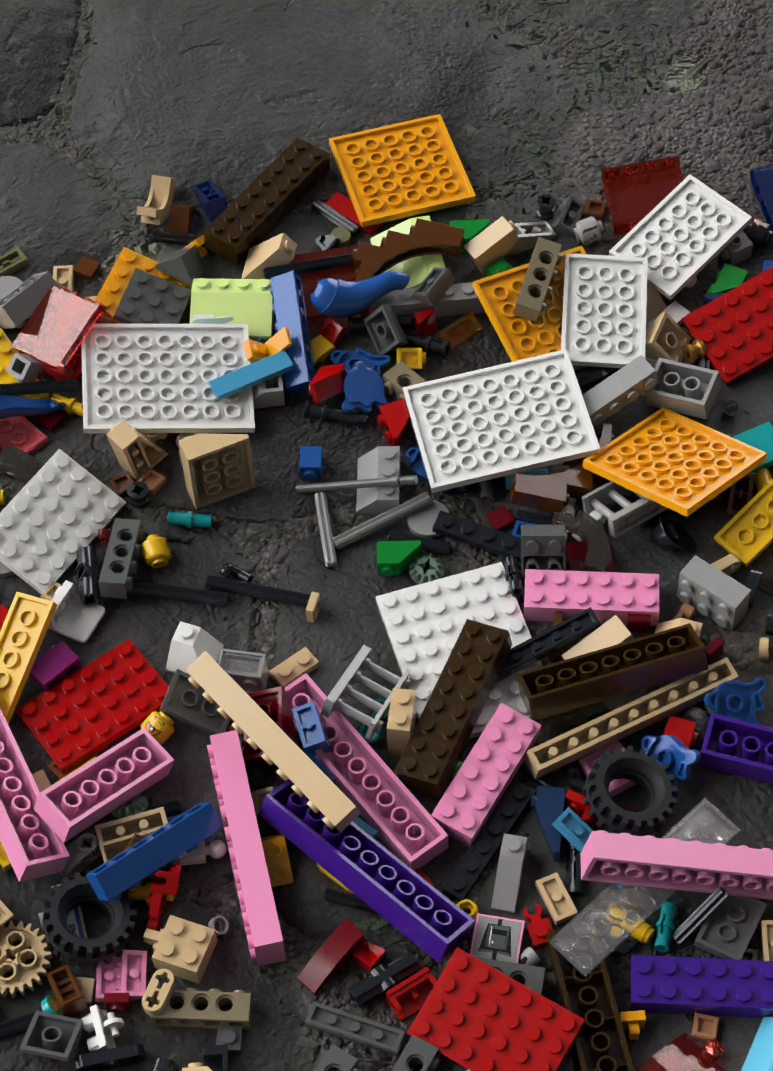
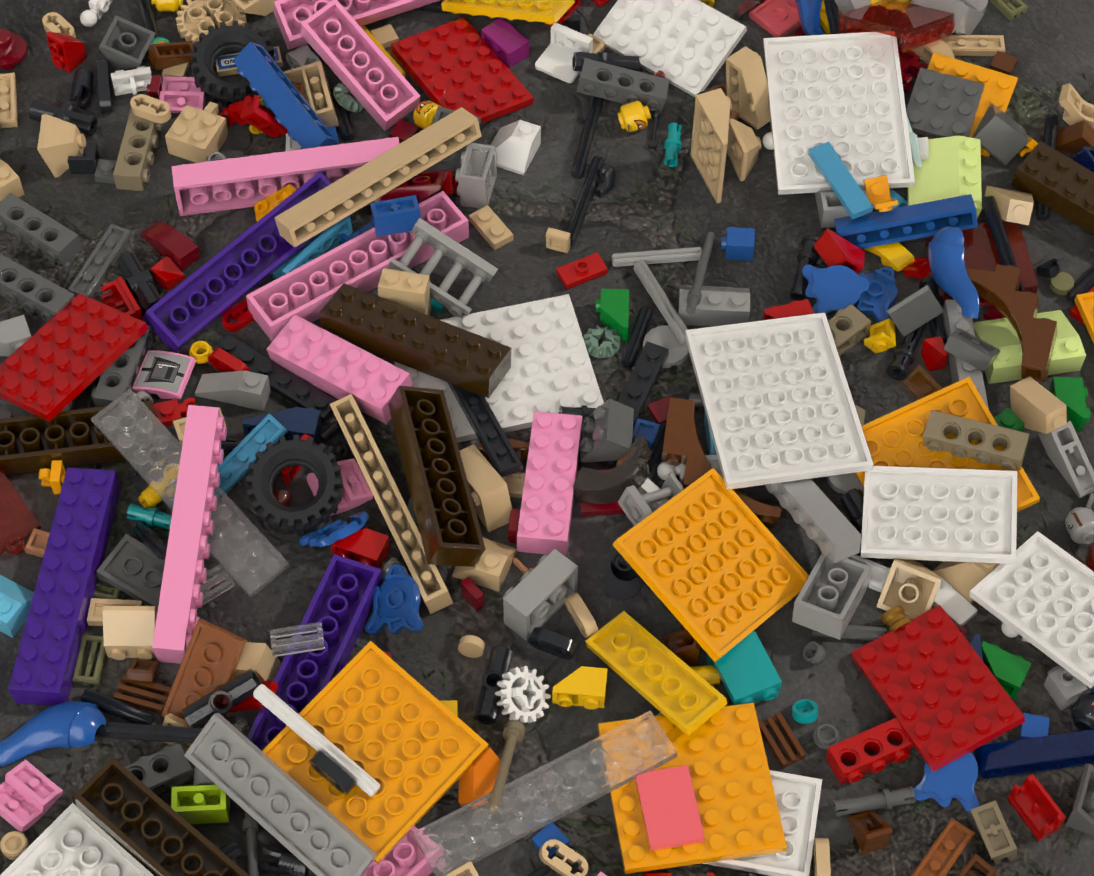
camera: 90 degrees right, 0 degrees up
none -> red beam [208,348,250,372]
none -> dark red tile [389,119,419,143]
none -> red plate [556,252,608,290]

